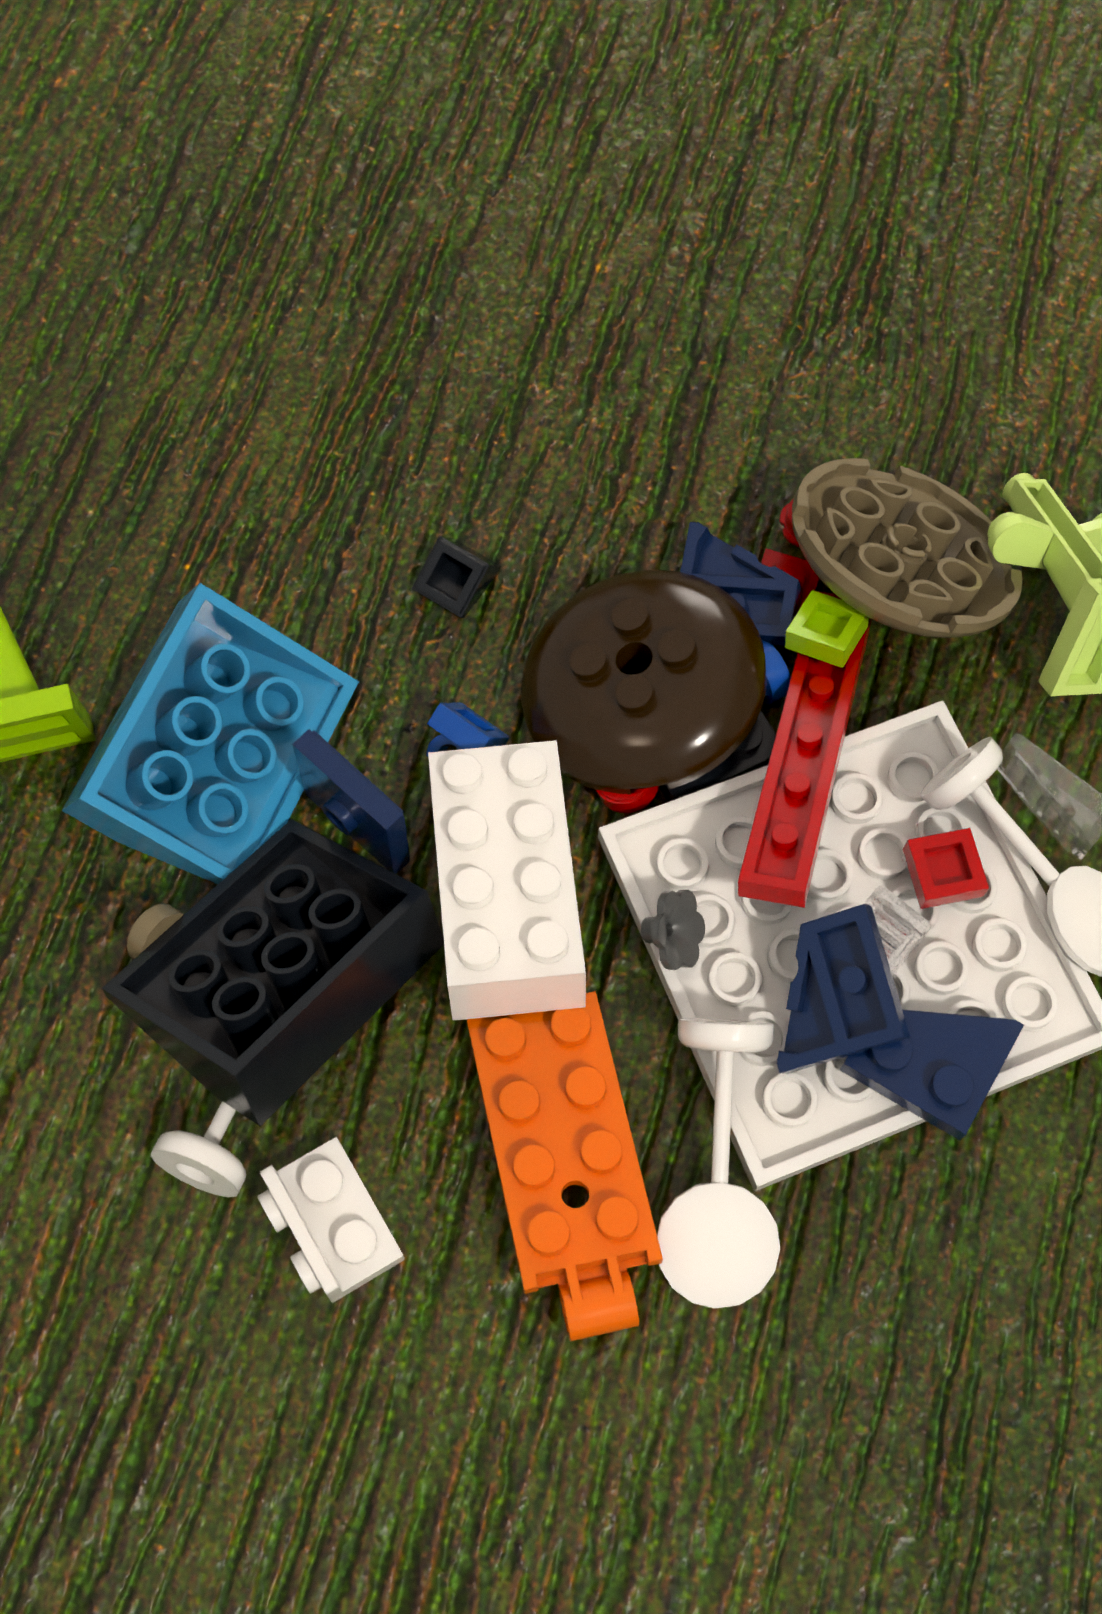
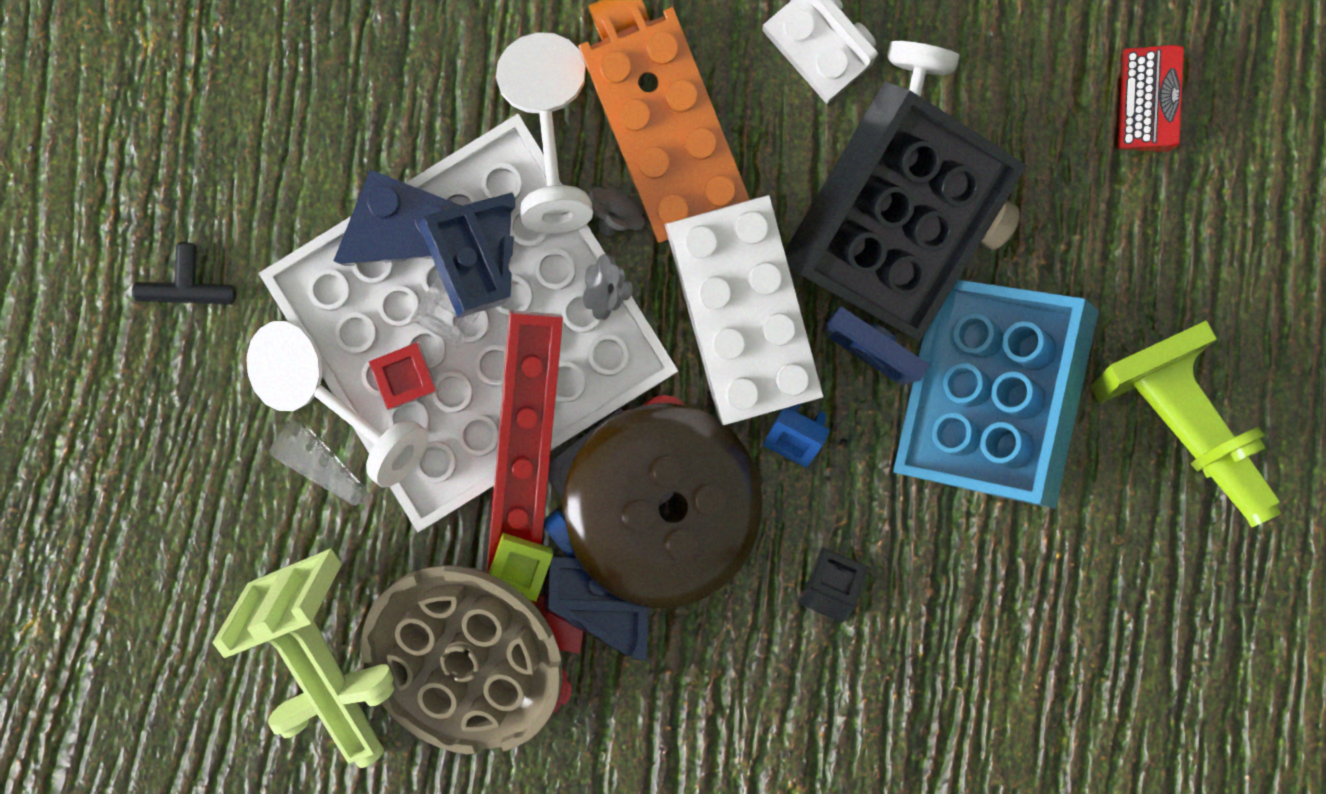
camera: 175 degrees right, 20 degrees up
none -> dark grey plant [588,187,646,236]

